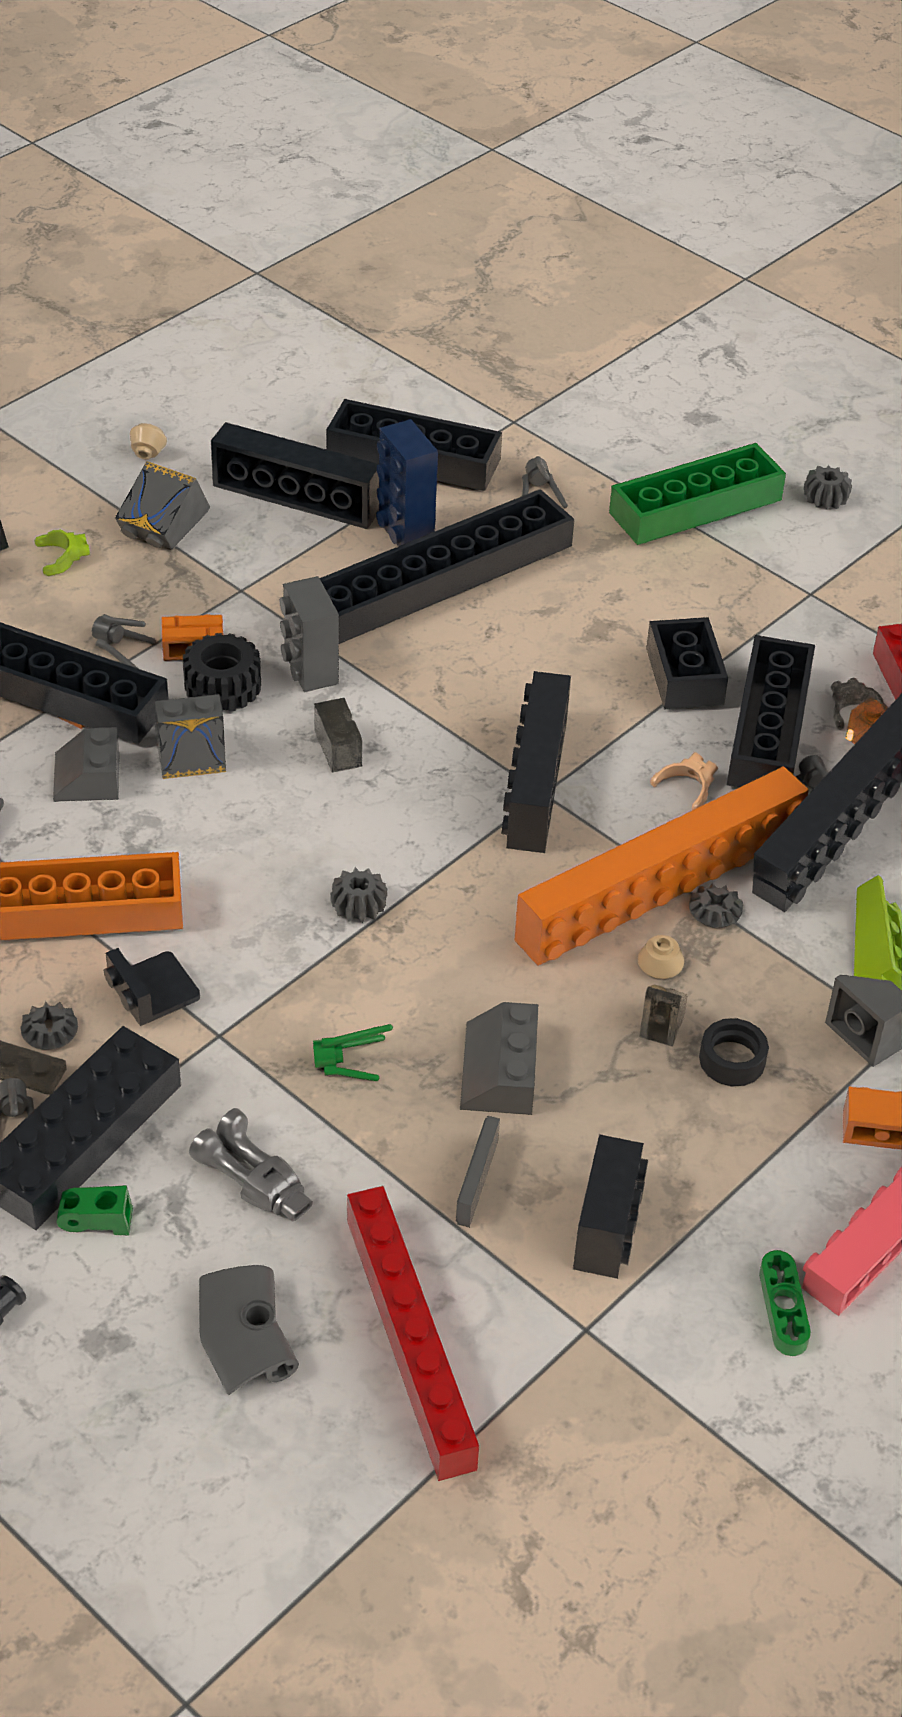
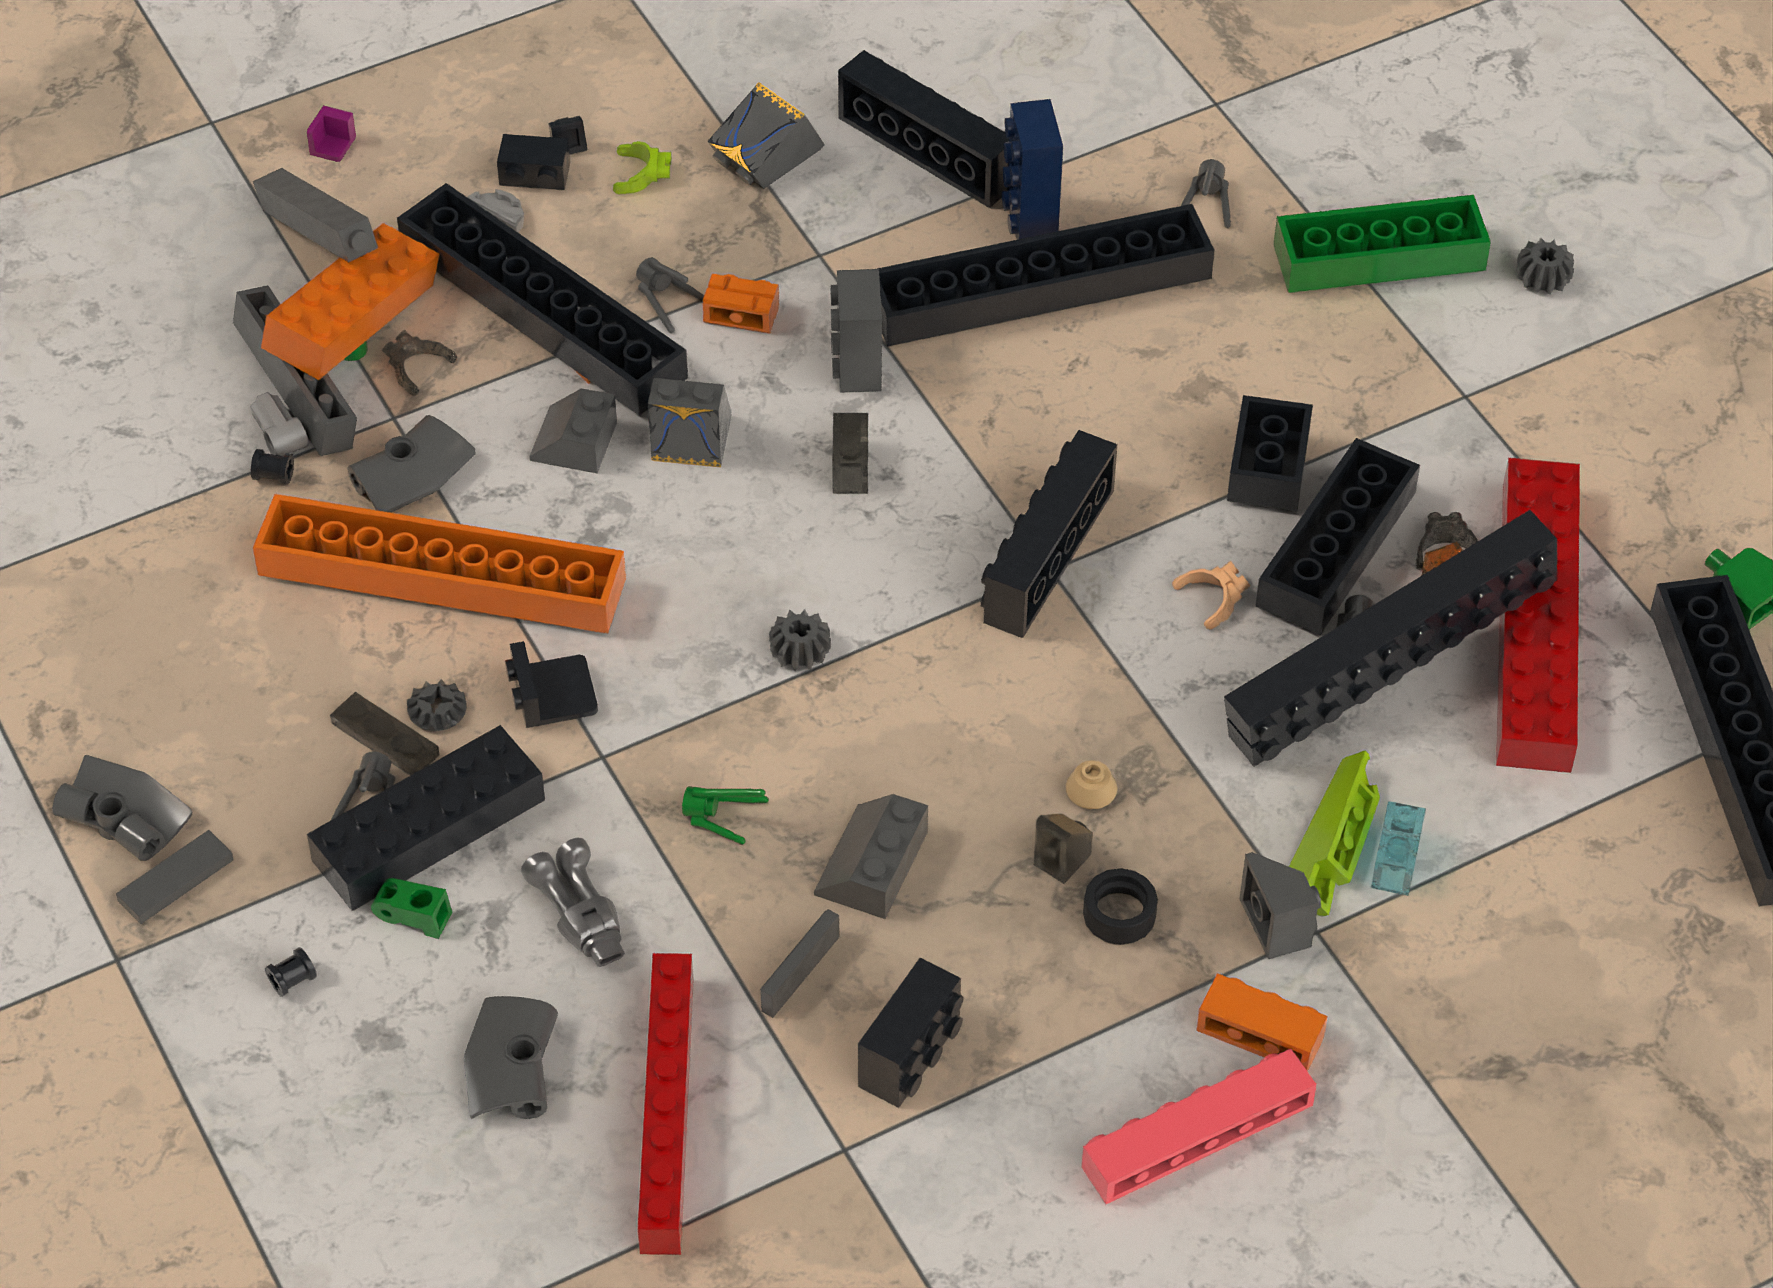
camera: 20 degrees right, 5 degrees up
tan cone [130,423,167,460] -> none
black tyre [183,633,261,712] -> none
black brick [326,399,502,491] -> none
orange brick [514,766,809,966] -> none
dark grey gear [689,883,743,928] -> none
green beam [759,1250,811,1356] -> none

